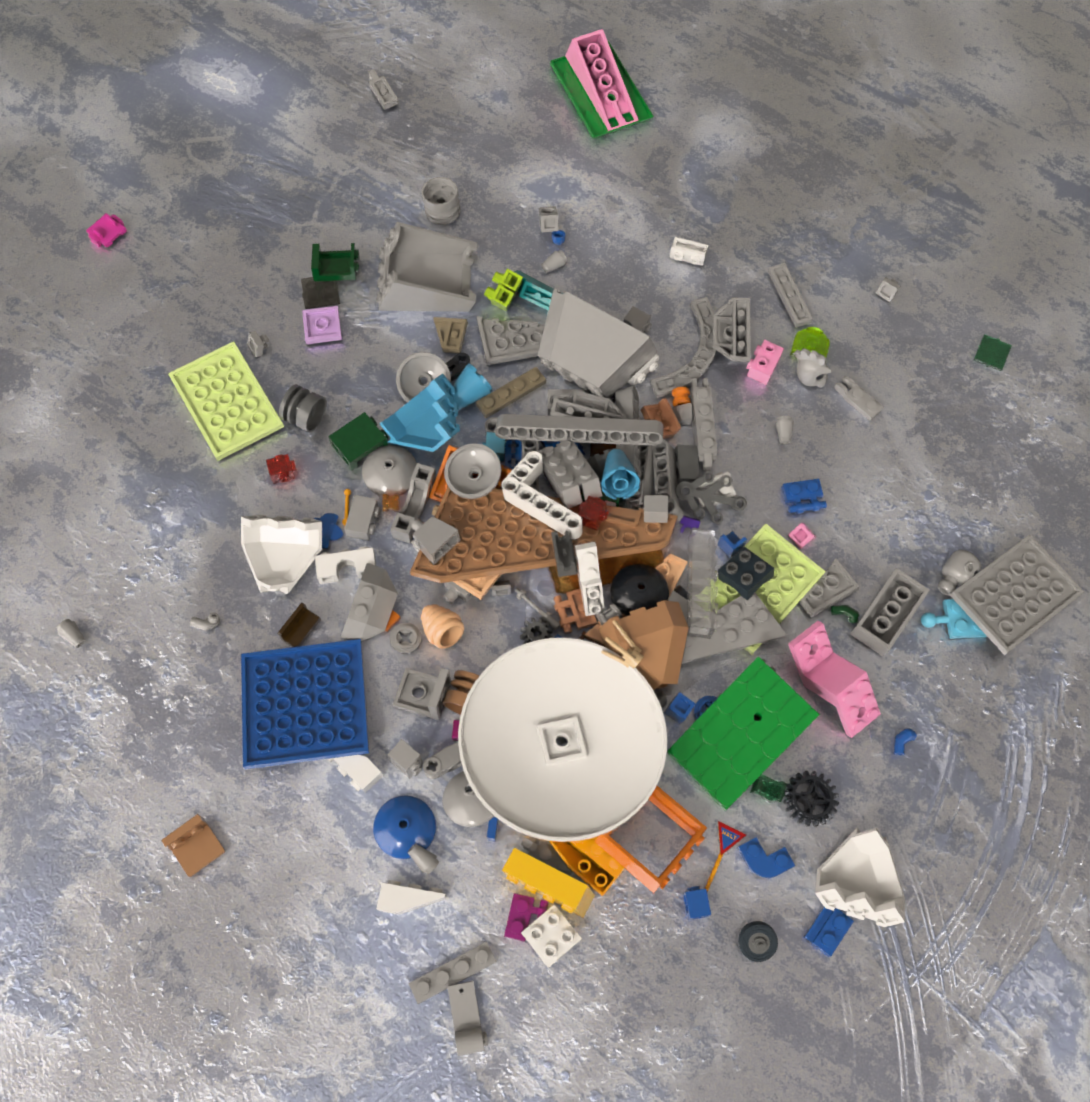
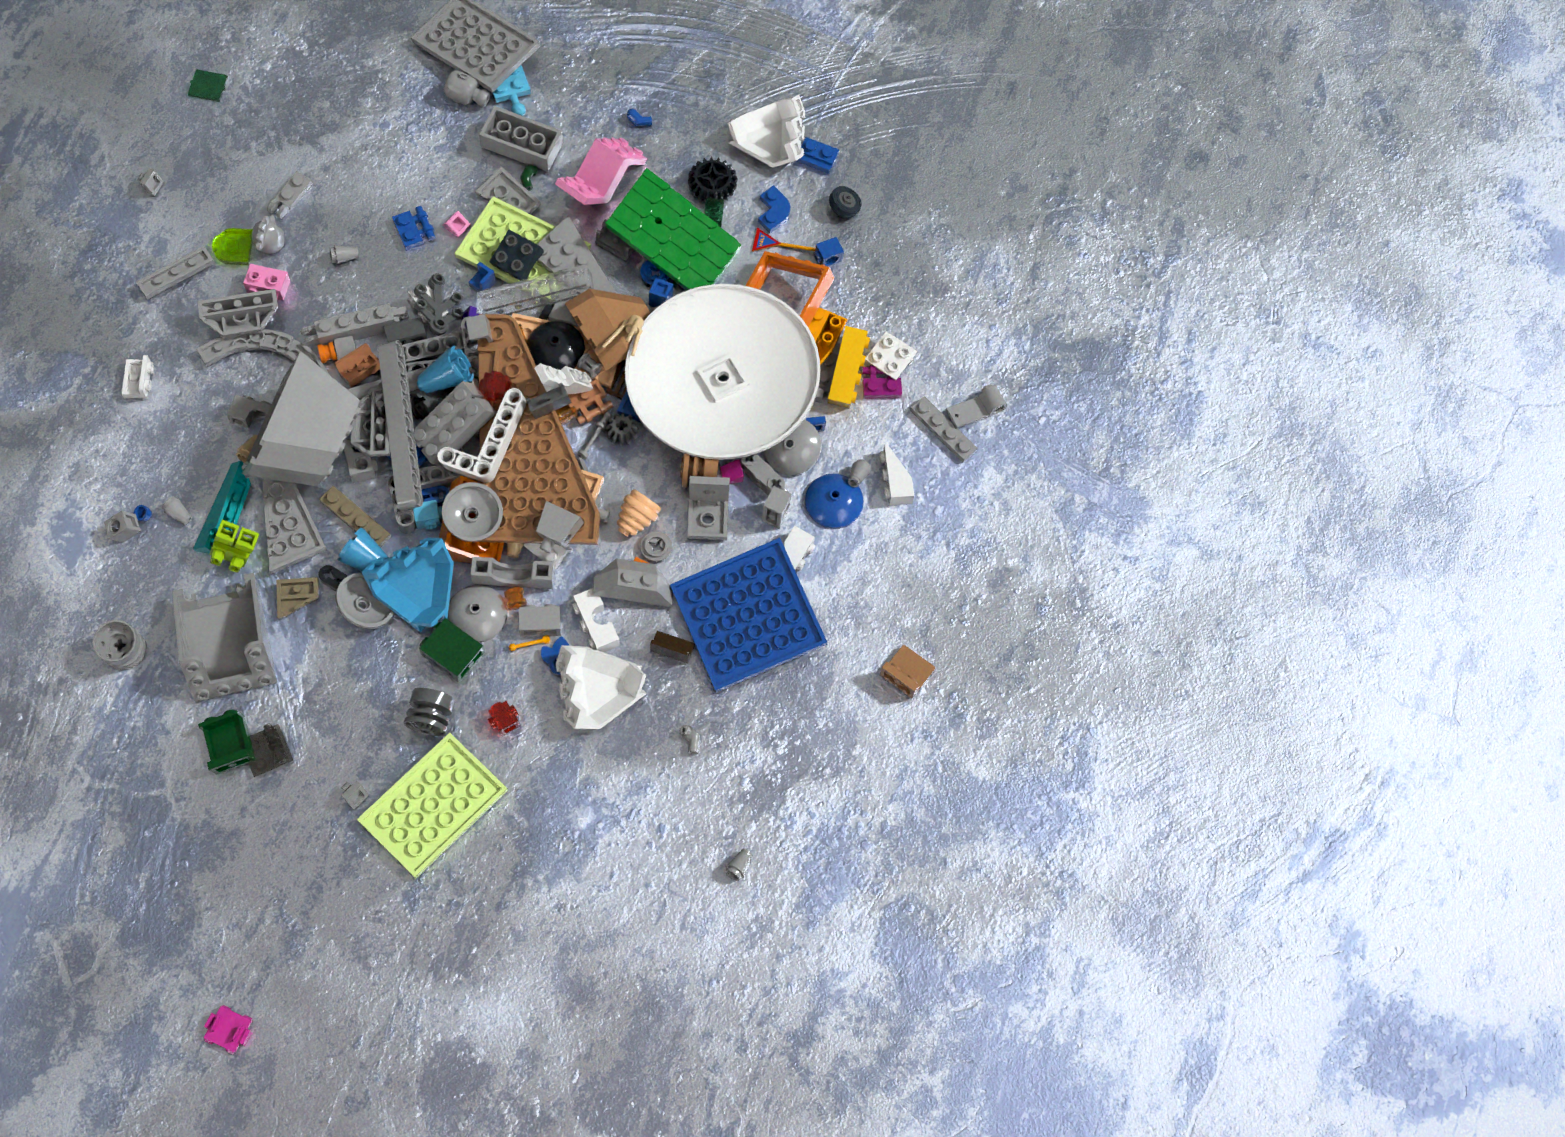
camera: 110 degrees left, 0 degrees up
lavender plate [302,306,342,344] -> none

